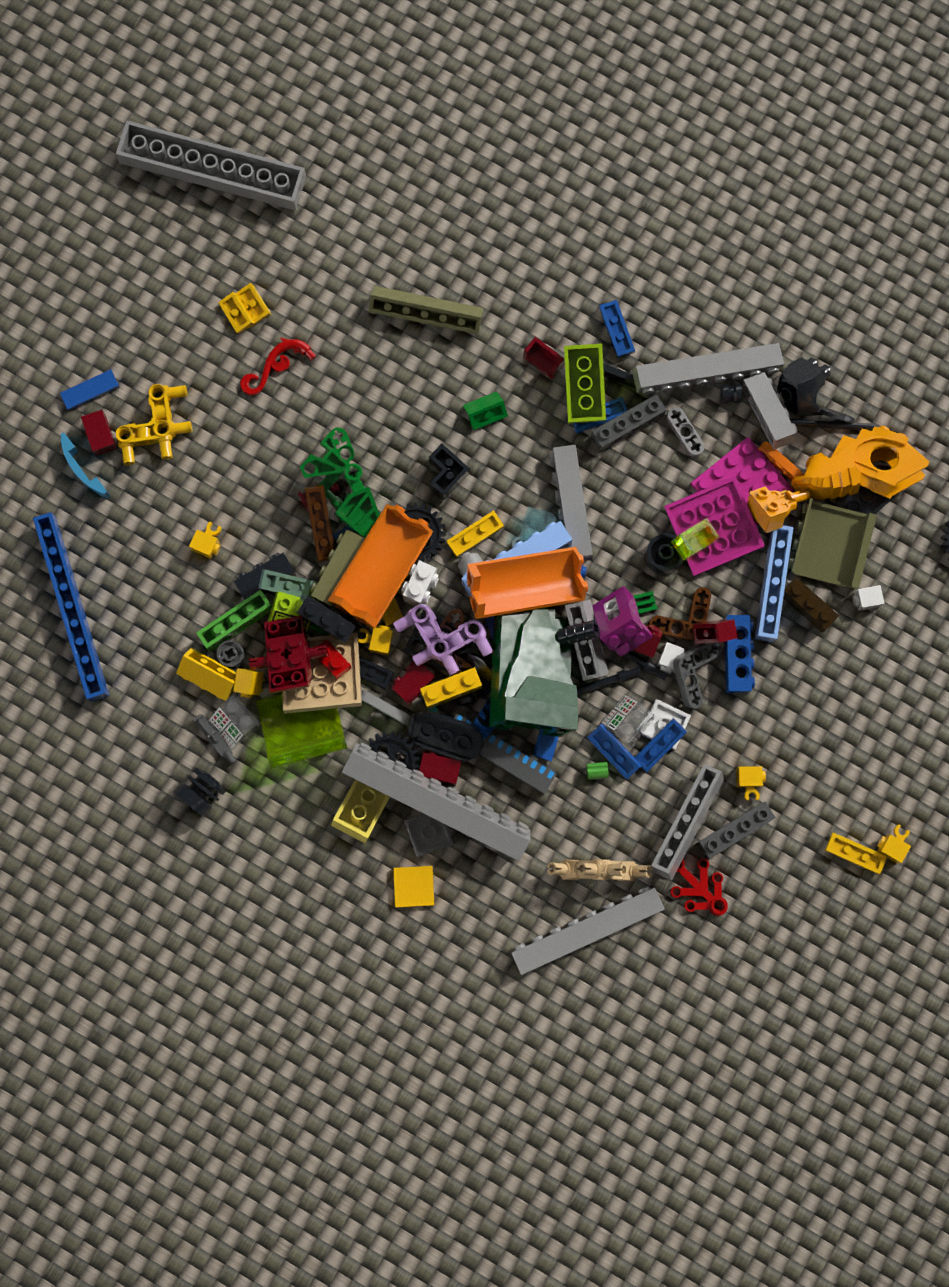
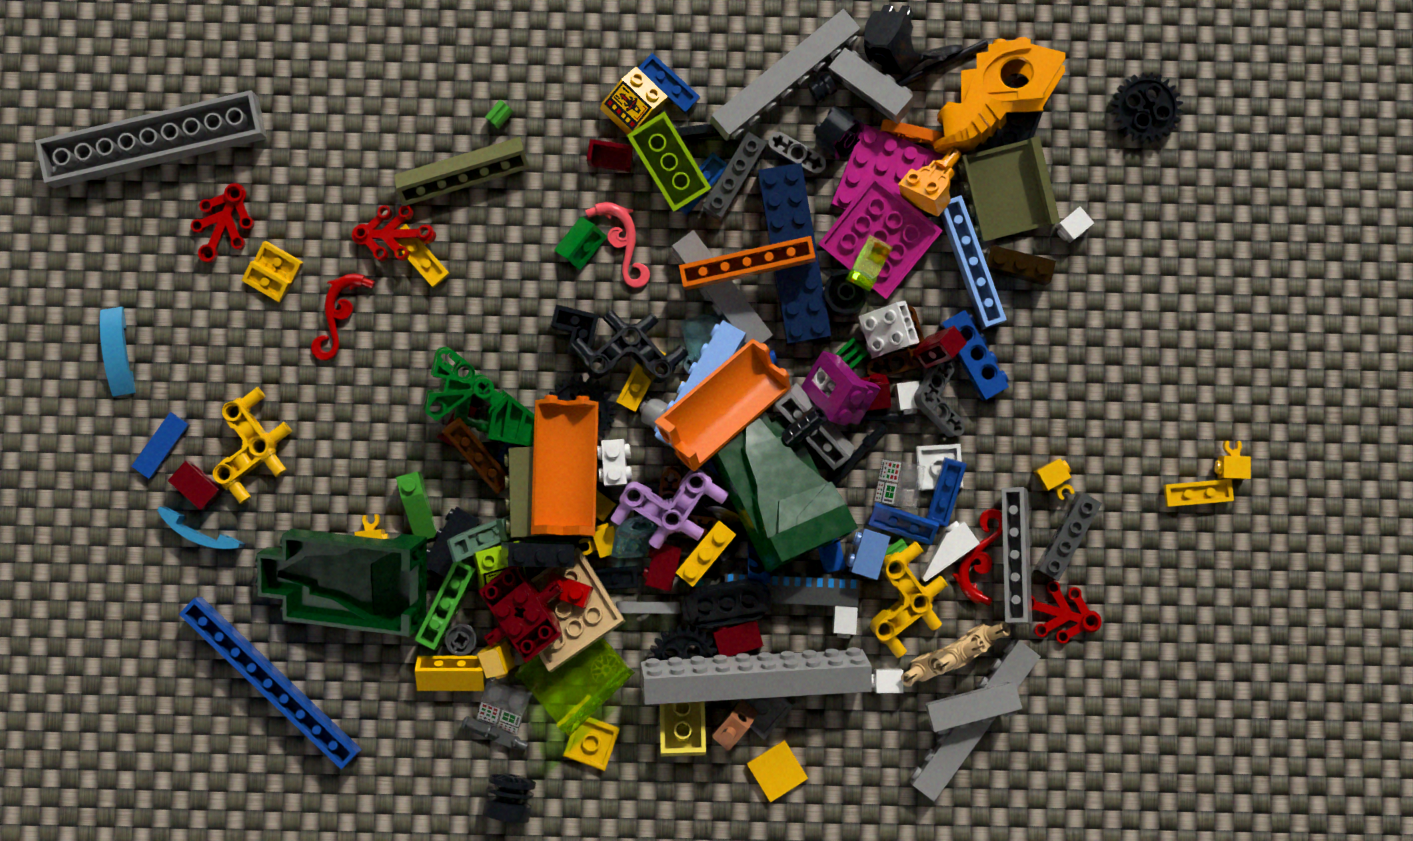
camera: 25 degrees left, 5 degrees up
none -> dark azure slope [100,307,136,397]
none -> red plant [190,183,254,263]
none -> dark green panel [255,529,427,637]
none -> red plant [352,205,436,262]
none -> yellow plate [395,224,450,288]
none -> bright green slope [396,471,437,539]
none -> bright green piece [485,100,513,129]
none -> yellow tile [563,713,620,771]
none -> black pin [570,310,689,383]
none -> coral plant [585,202,650,288]
none -> yellow piece [600,67,668,135]
none -> clear light blue slope [611,515,658,558]
none -> orange brick [679,236,817,290]
none -> nougat torso [712,699,759,751]
none -> dark blue brick [757,163,831,346]
none -> black brick [813,106,864,160]
none -> white brick [832,606,858,638]
none -> medium blue brick [846,529,890,580]
none -> white brick [858,301,920,358]
none -> yellow pin [870,541,948,658]
none -> white brick [872,669,903,693]
none -> white slope [920,521,980,582]
none -> light grey brick [925,680,1022,734]
none -> red plant [952,509,1003,606]

